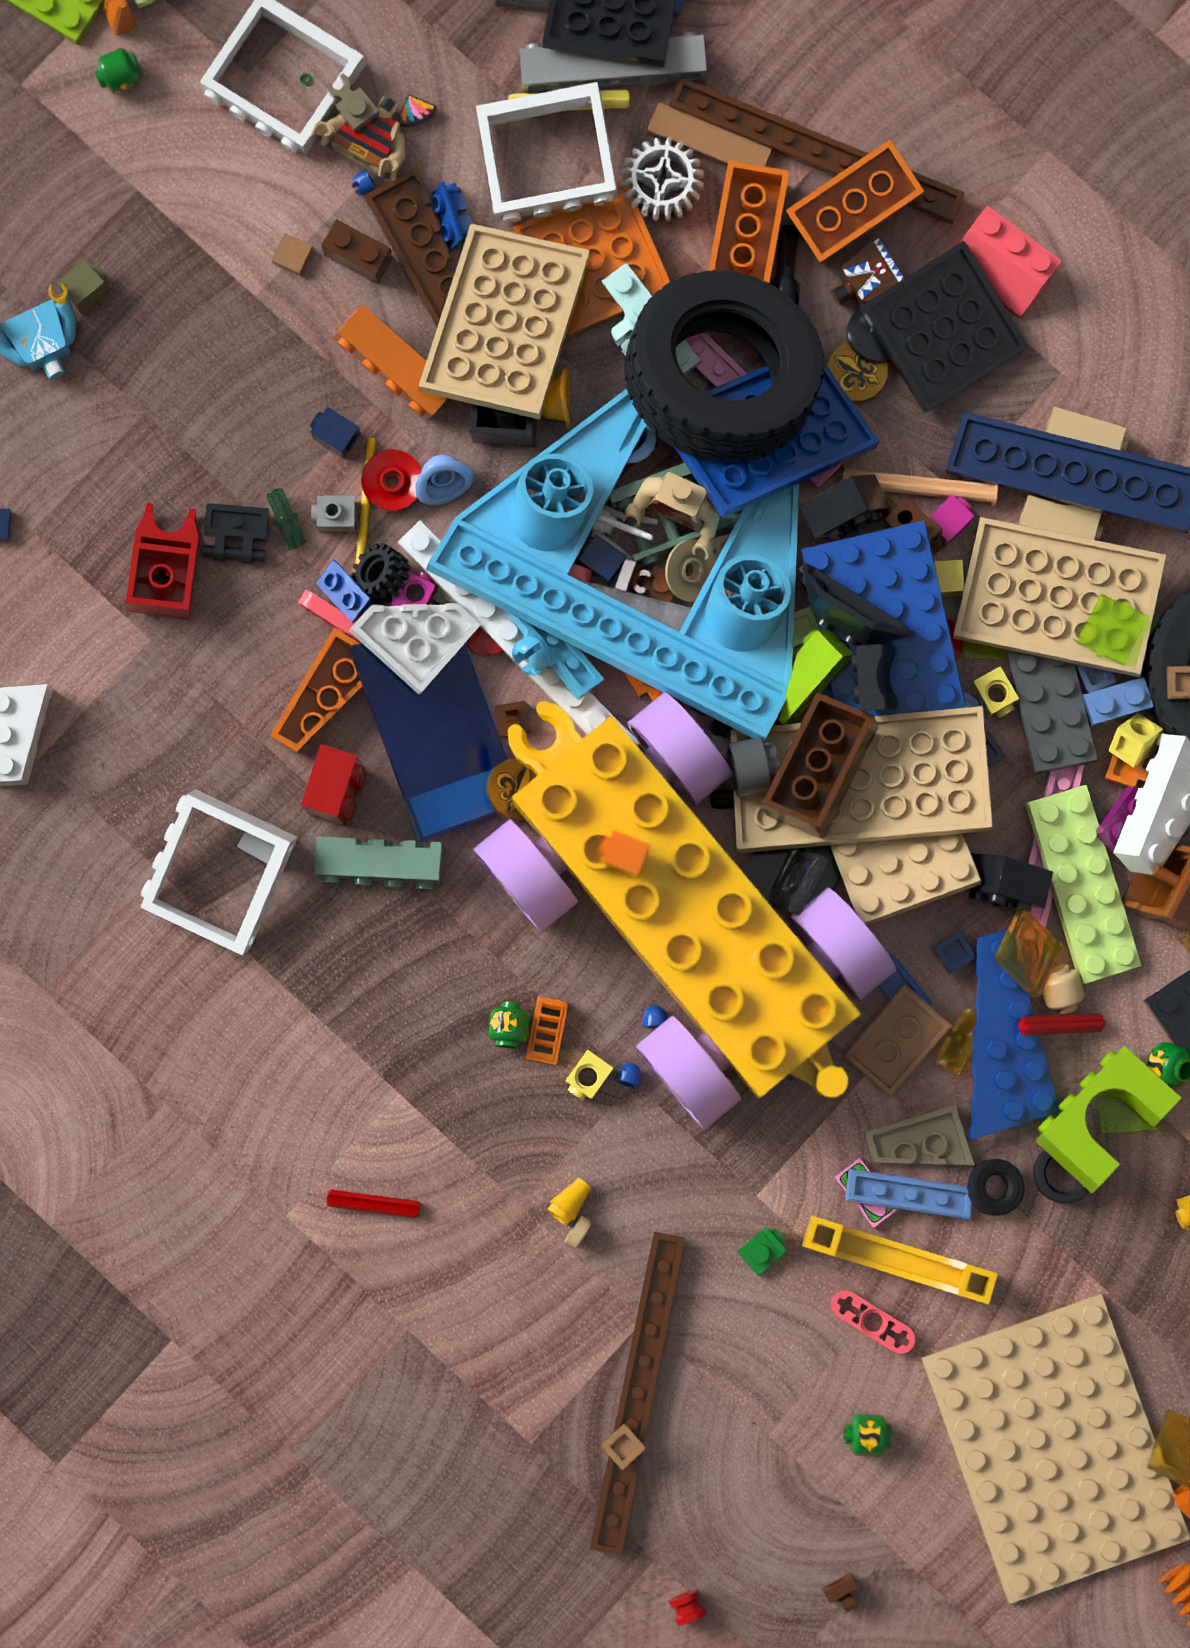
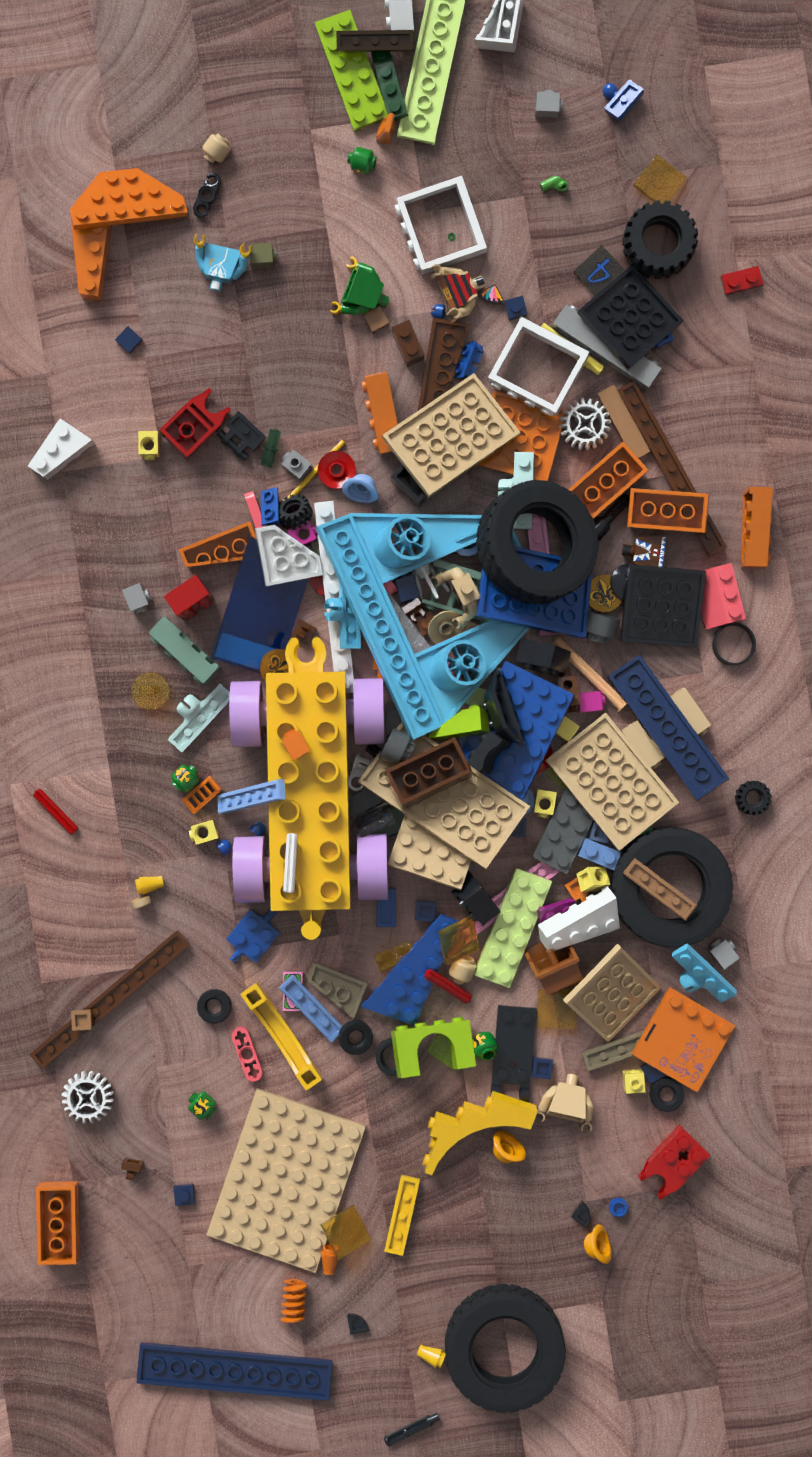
camera: 35 degrees right, 5 degrees up
white window [140,790,298,956] -> none
dark blue brick [310,407,361,459] -> none
dark tan plate [327,73,380,132] -> none
light orange hat [542,367,571,429] -> none
red wheel [668,1589,707,1626] -> none
green bracket [737,1227,788,1276] -> none
medium nougat tile [843,984,953,1097] -> none
clear neon green piece [1076,594,1148,666] -> none
none -> white gear [62,1071,114,1124]
none -> clear yellow tile [131,672,170,710]
none -> light yellow brick [138,431,160,460]
none -> light aqua plate [168,683,230,752]
none -> dark blue plate [173,1183,195,1206]
none -> black tyre [197,989,231,1024]
none -> light blue tile [217,779,286,814]
none -> blue plate [226,908,280,964]
none -> white axle [283,833,298,893]
none -> green torso [330,257,389,315]
none -> white piece [349,753,374,791]
none -> dark blue plate [504,296,528,320]
none -> dark grey piece [586,611,620,644]
none -> black tyre [712,623,756,666]
none -> orange wedge [741,487,773,569]

